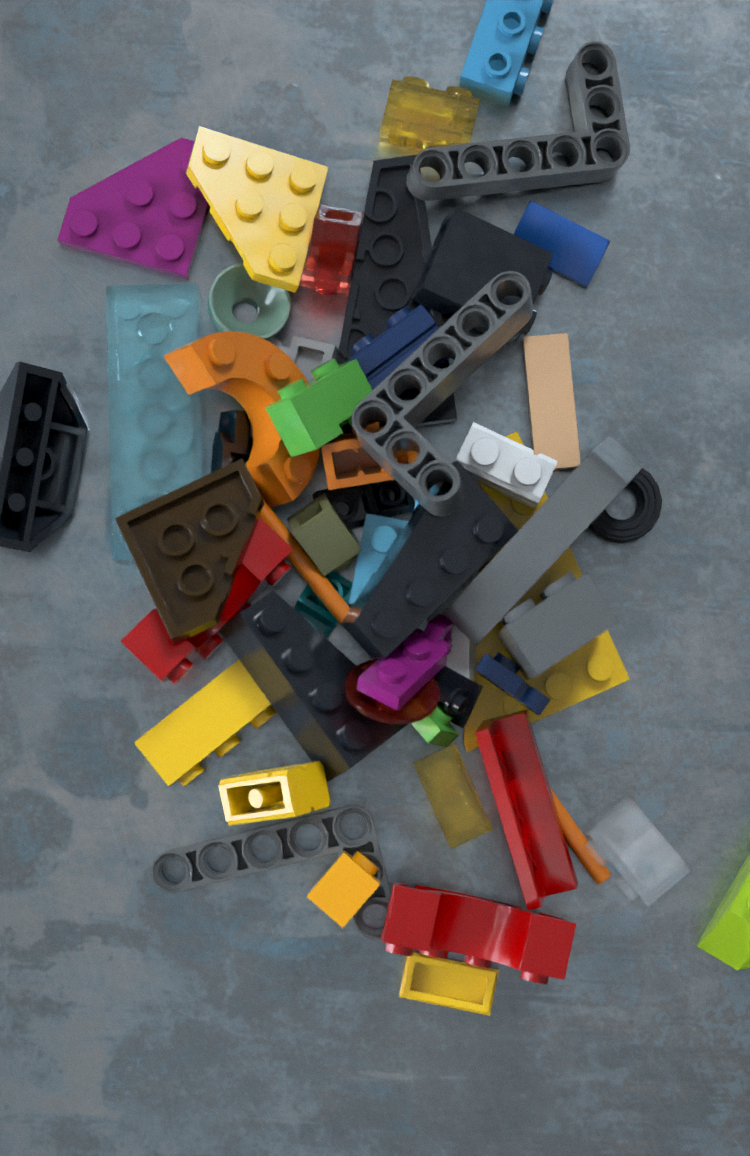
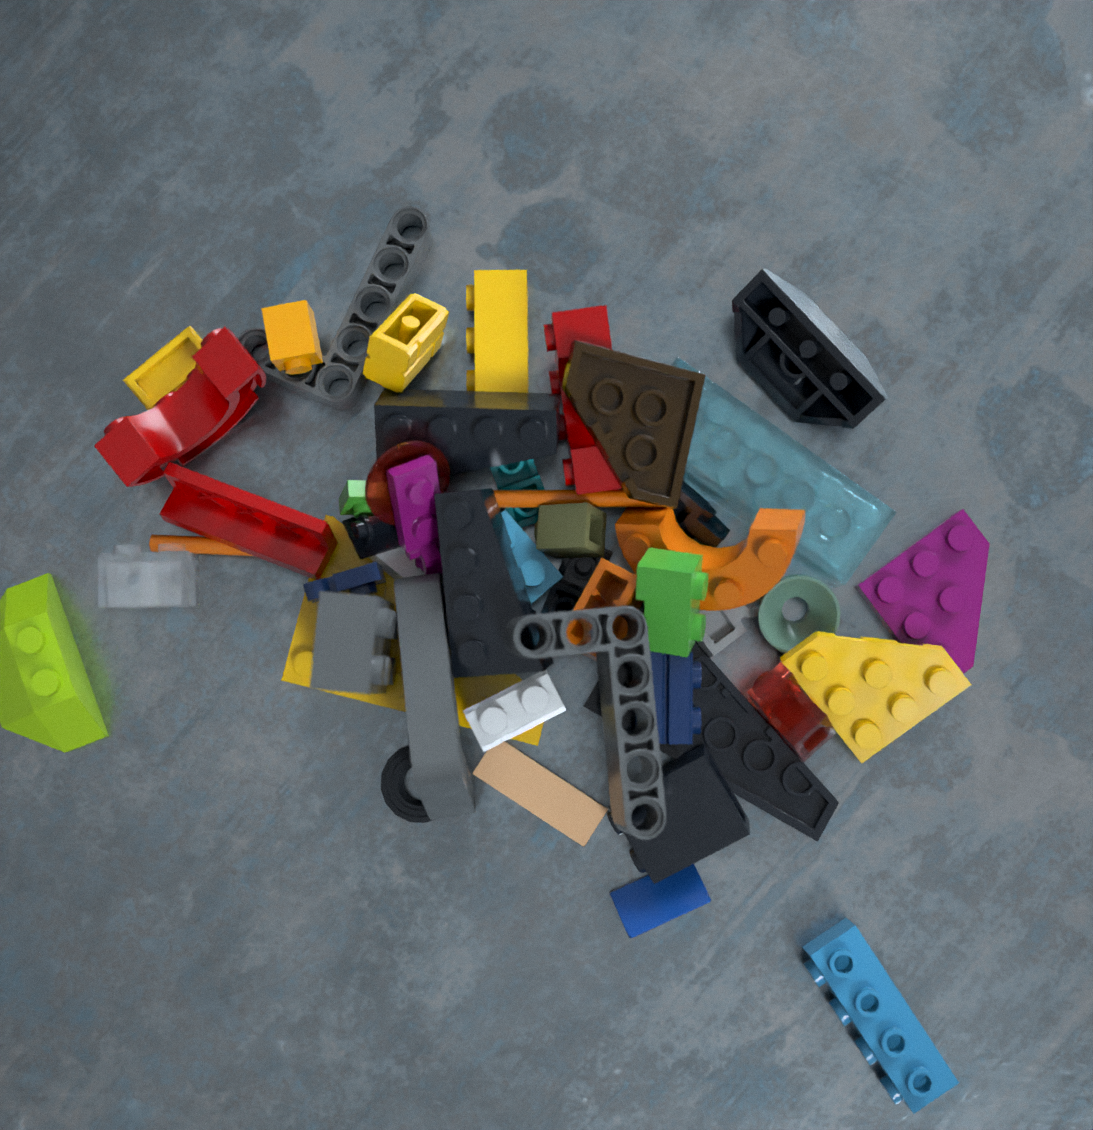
camera: 130 degrees right, 0 degrees up
clear yellow brick [380,76,480,151] -> none
dark grey beam [406,41,630,201] -> none
clear yellow brick [412,744,494,849] -> none

